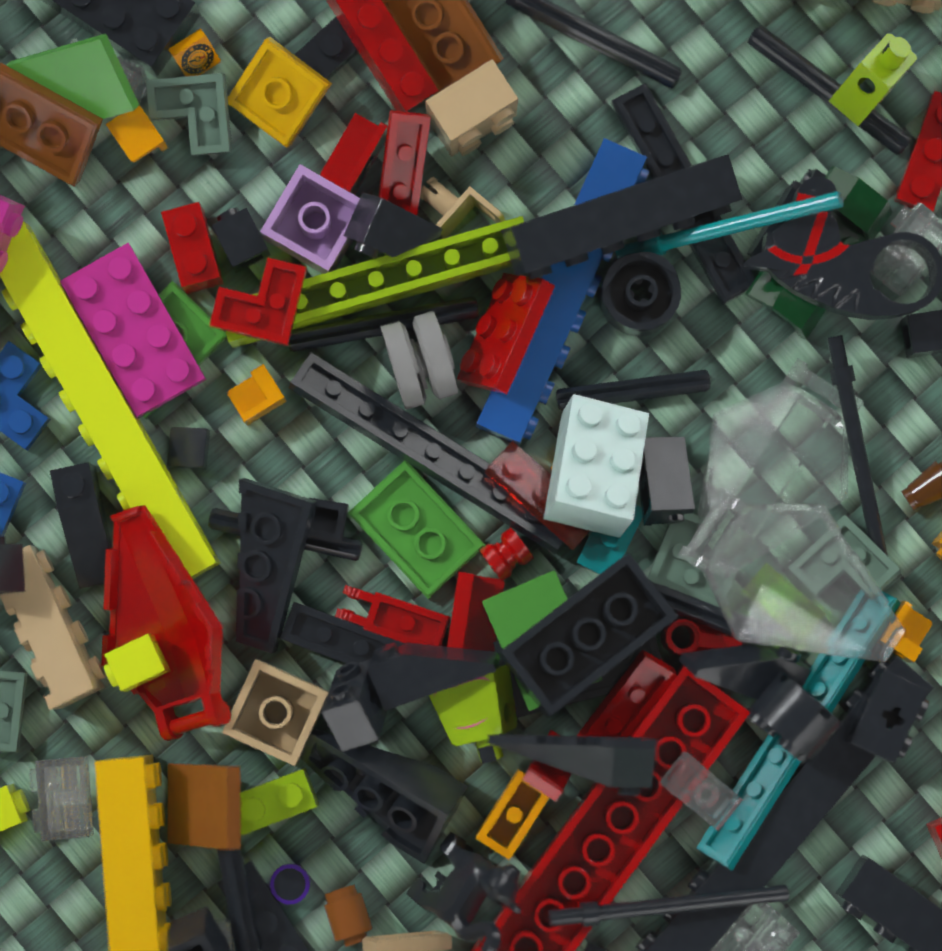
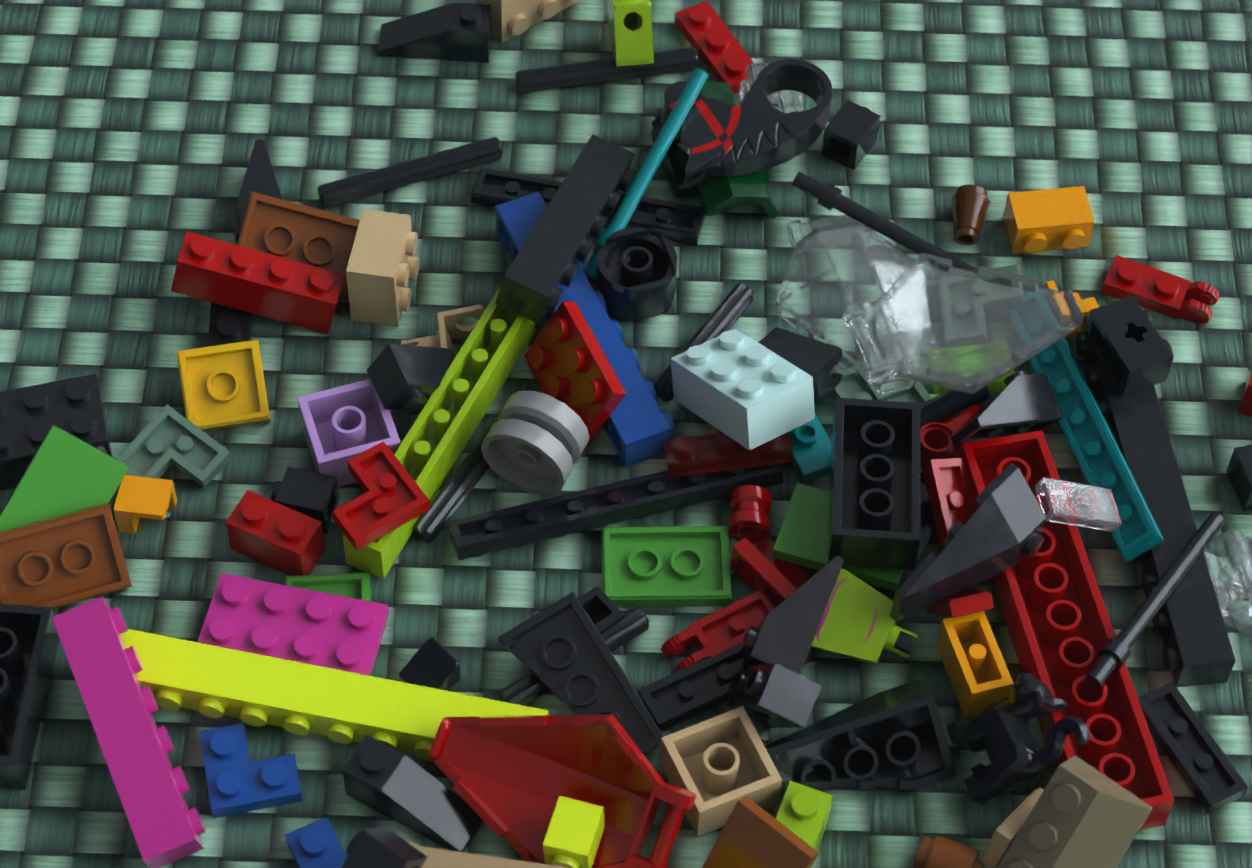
camera: 45 degrees left, 30 degrees down
light orange tile [168,28,221,77] -> none
light orange panel [227,364,287,426] -> none
red panel [320,113,388,195] -> none
red plate [378,110,431,215] -> none
black brick [747,671,844,764] -> none

